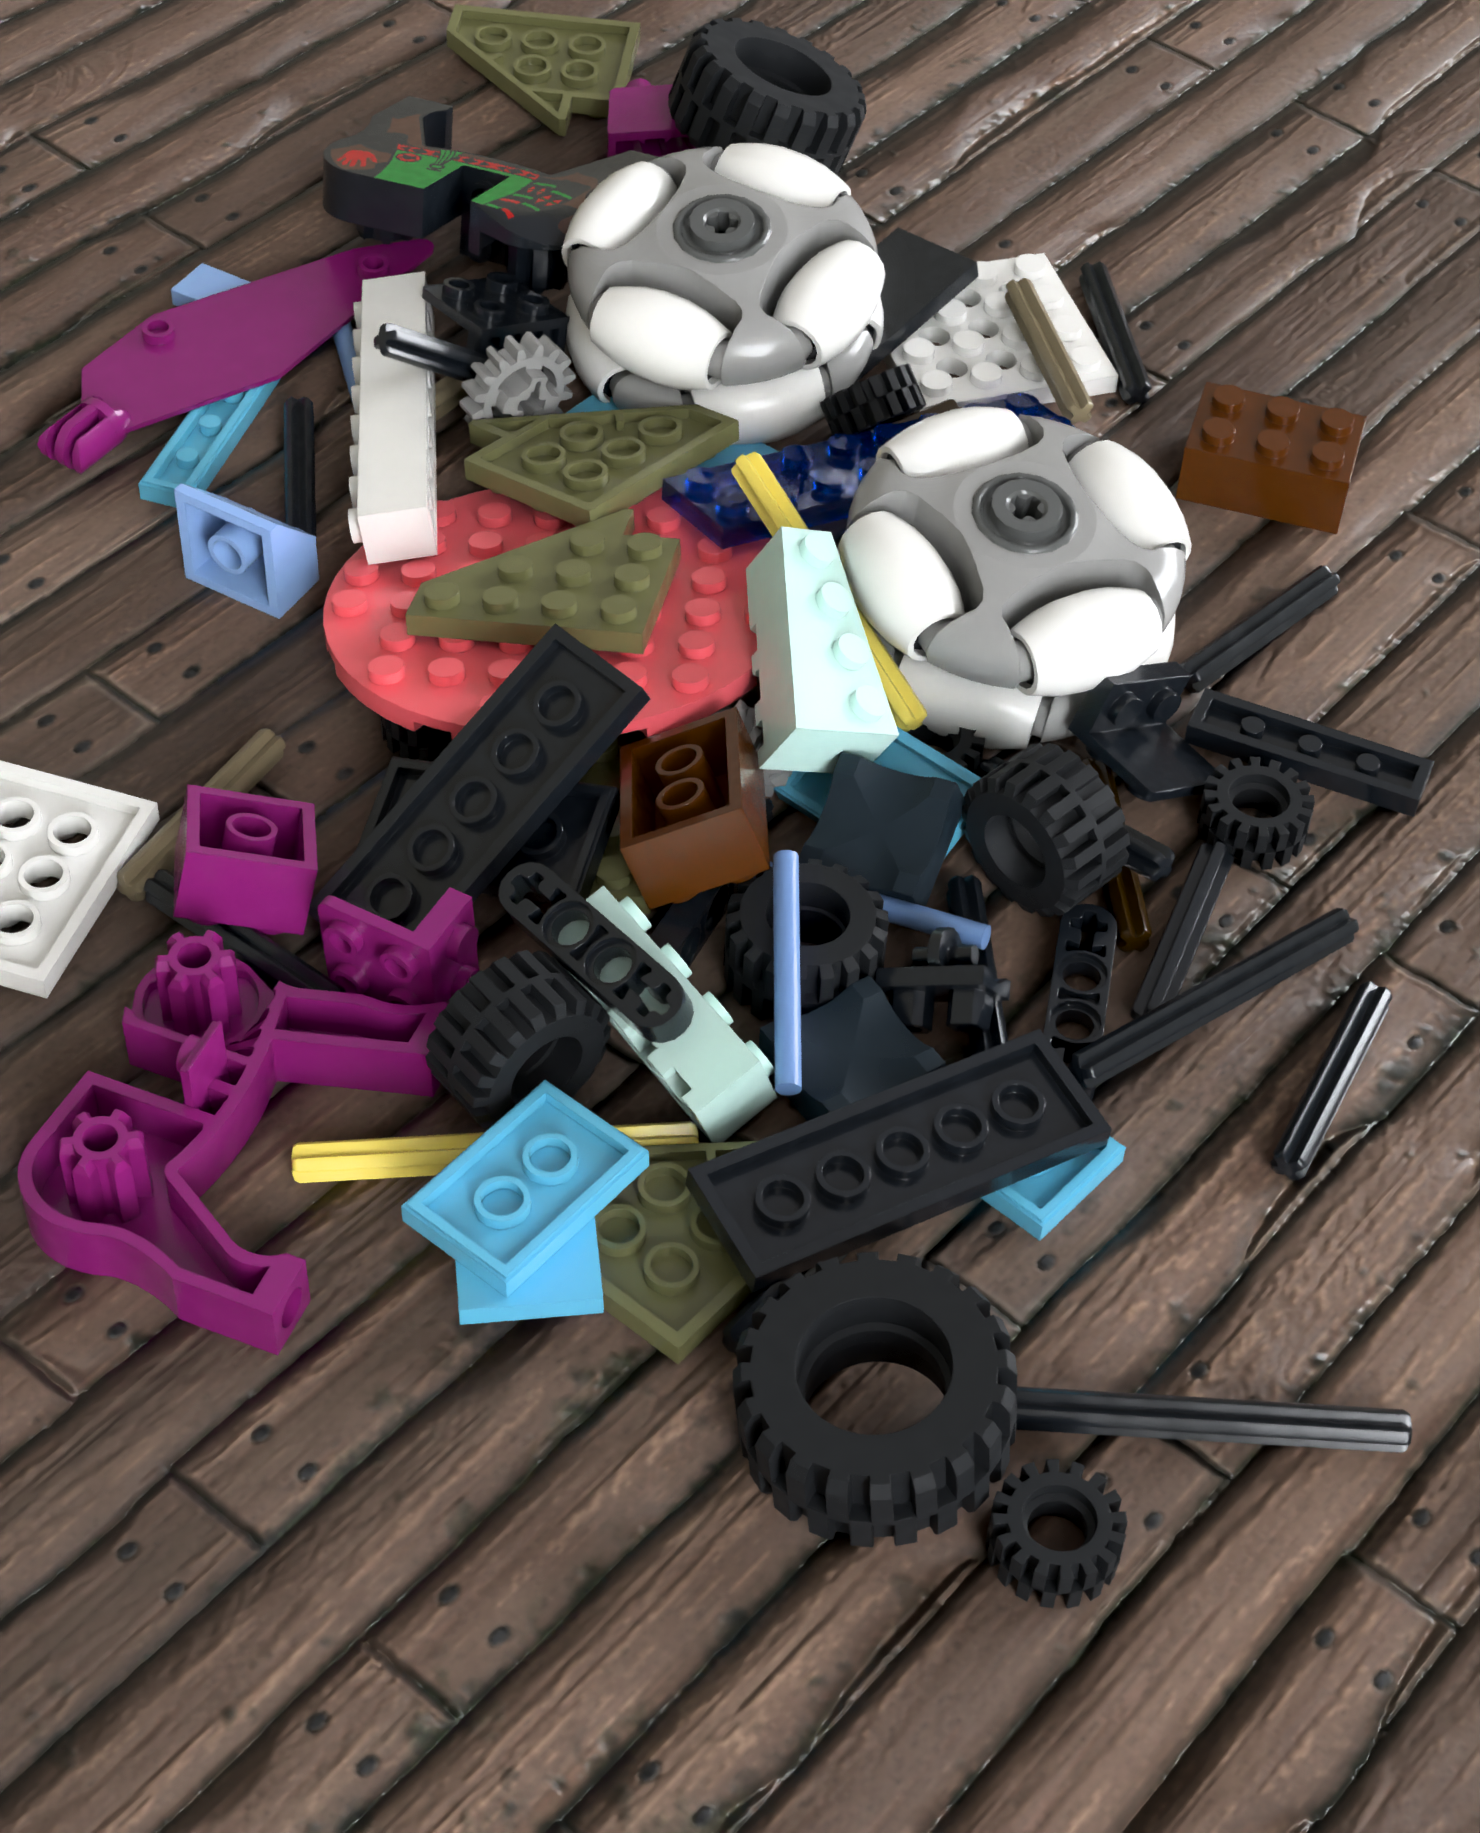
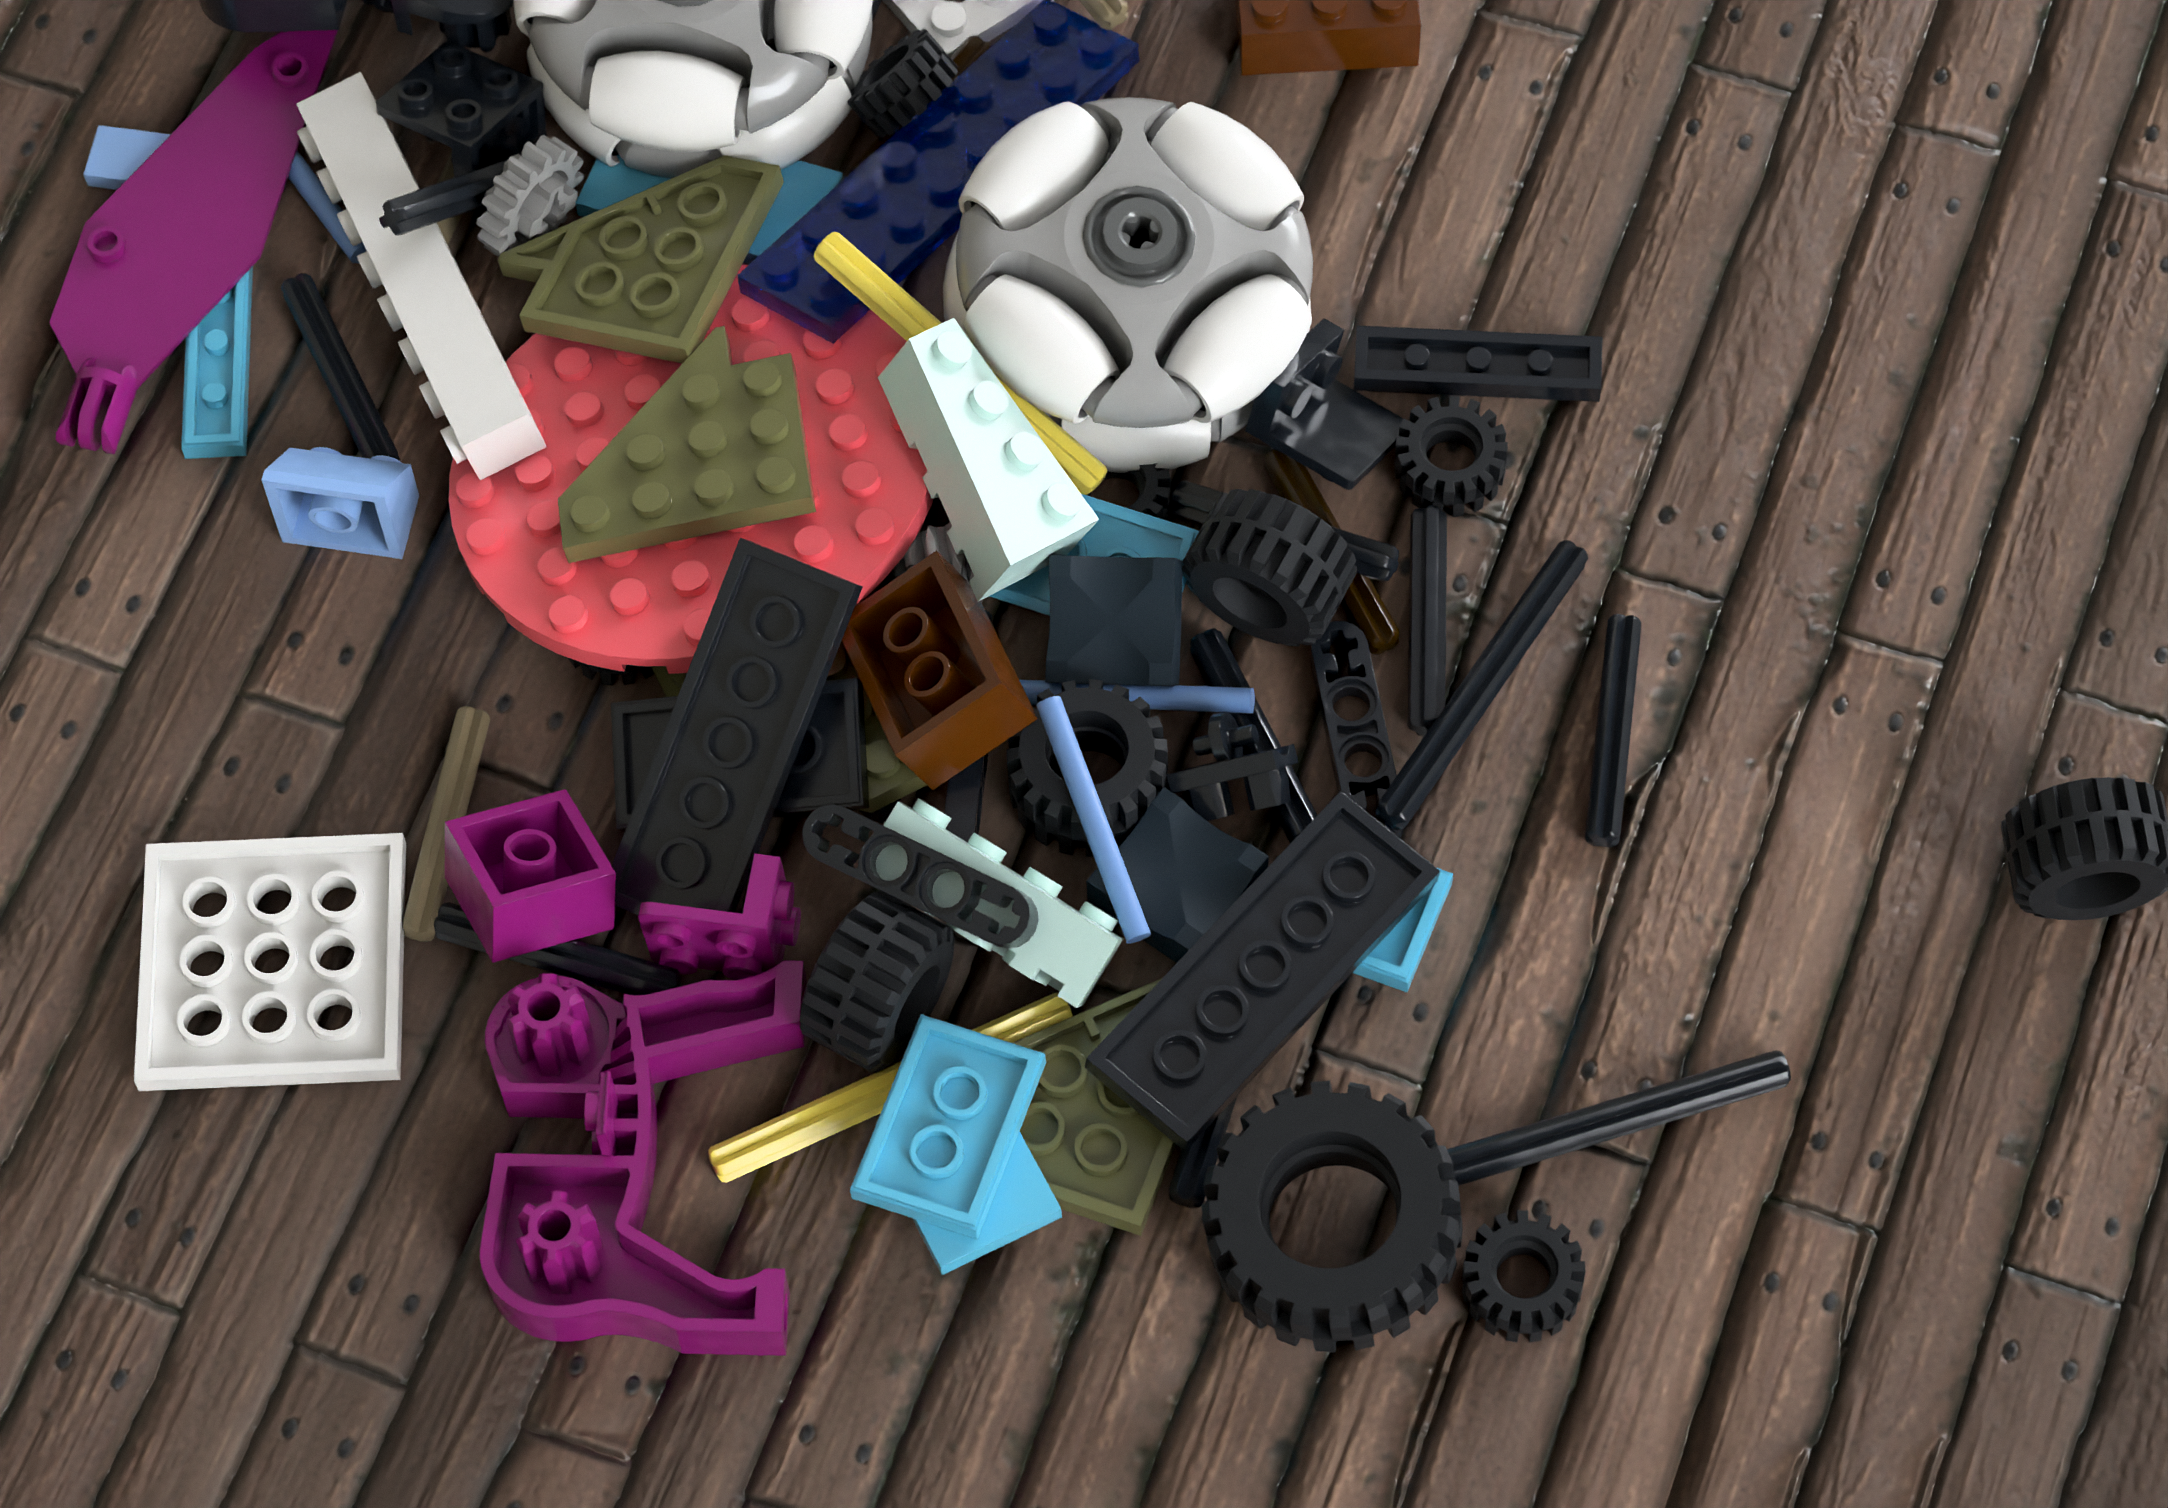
camera: 15 degrees left, 15 degrees up
black axle [1180,566,1341,693] -> none

